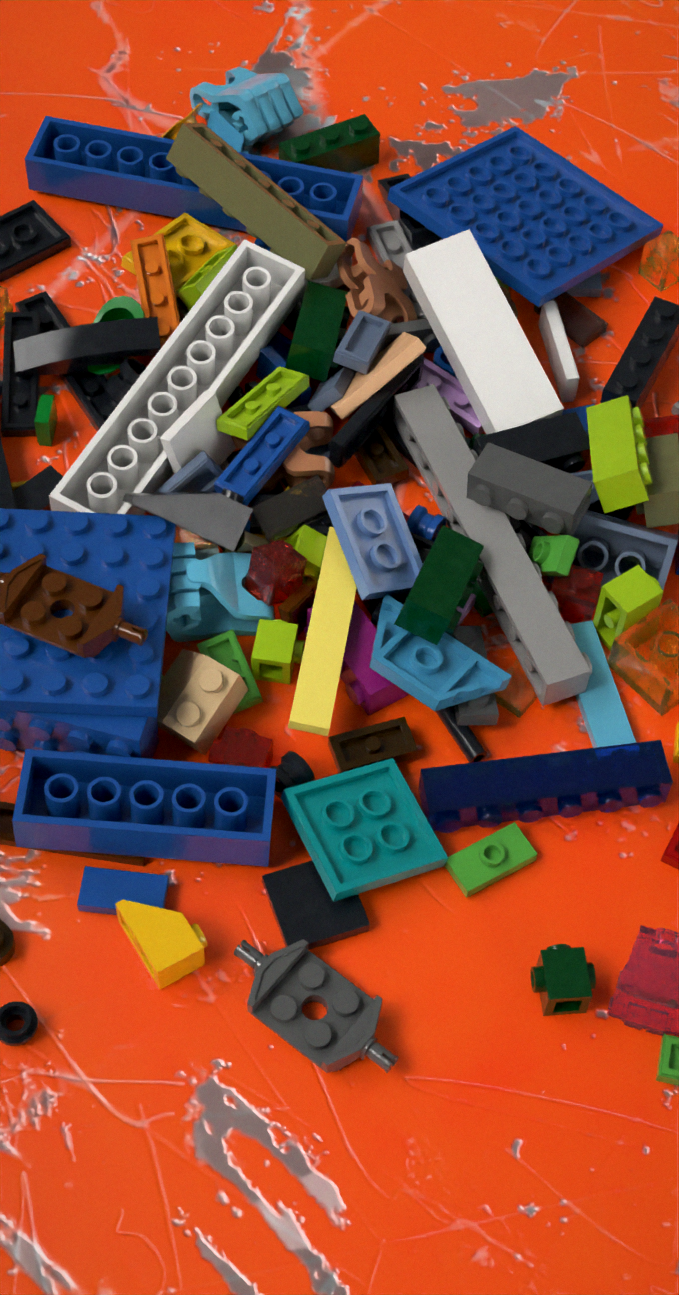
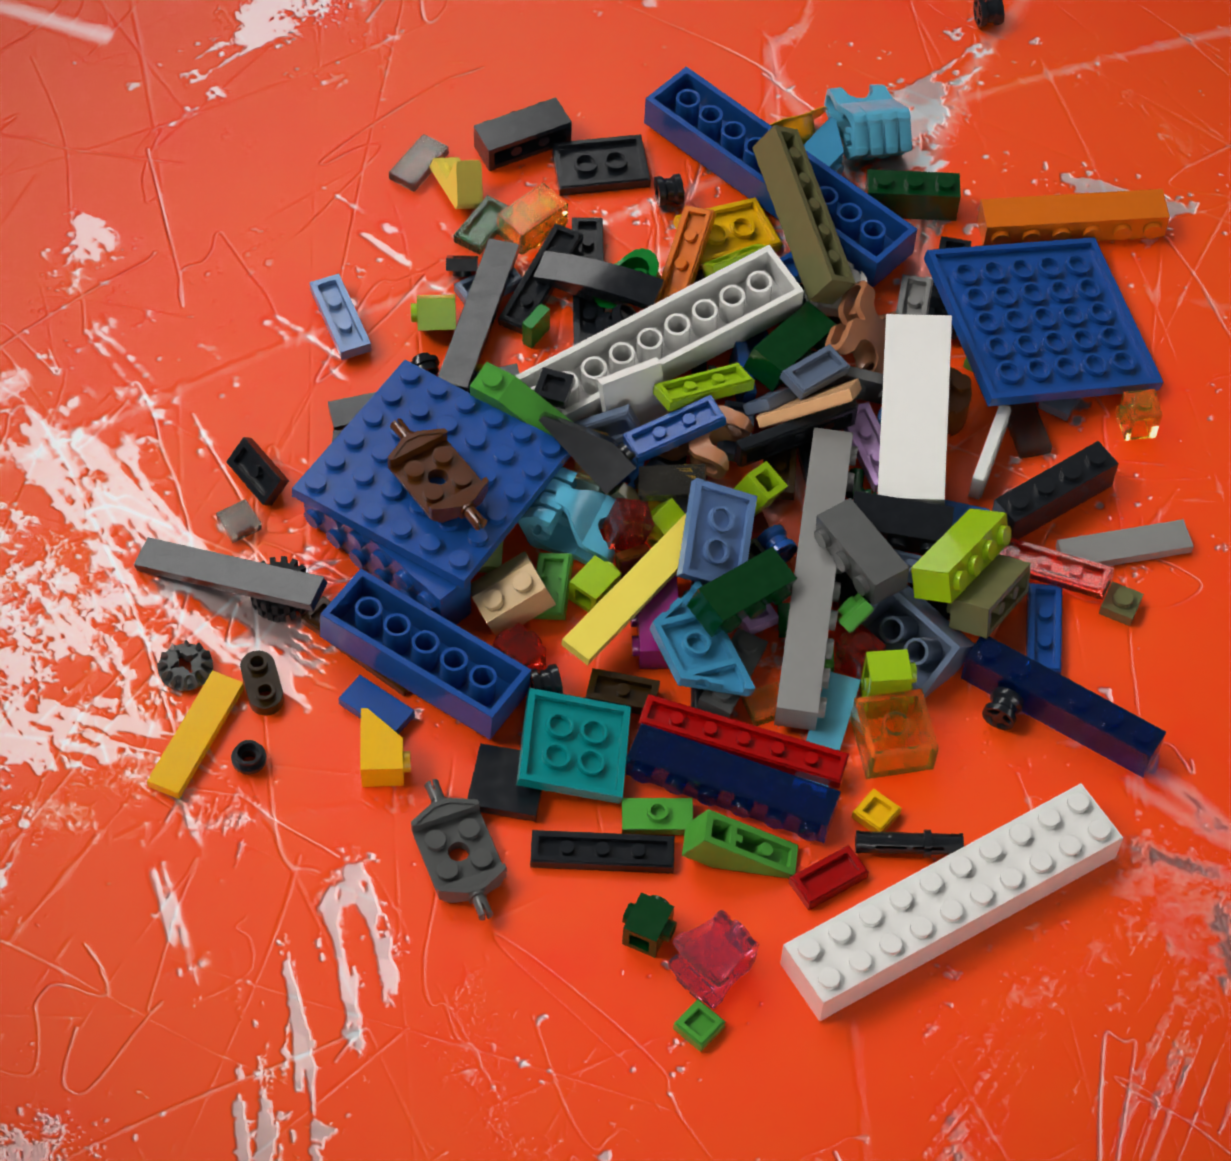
camera: 30 degrees right, 0 degrees up
none -> bright green slope [469,362,573,436]
none -> black tile [530,830,674,874]
none -> black plate [534,367,575,409]
none -> red tile [637,694,849,789]
none -> black wheel [654,173,684,207]
none -> bright green slope [682,809,798,879]
none -> lime brick [734,461,788,516]
none -> orange brick [977,189,1170,246]

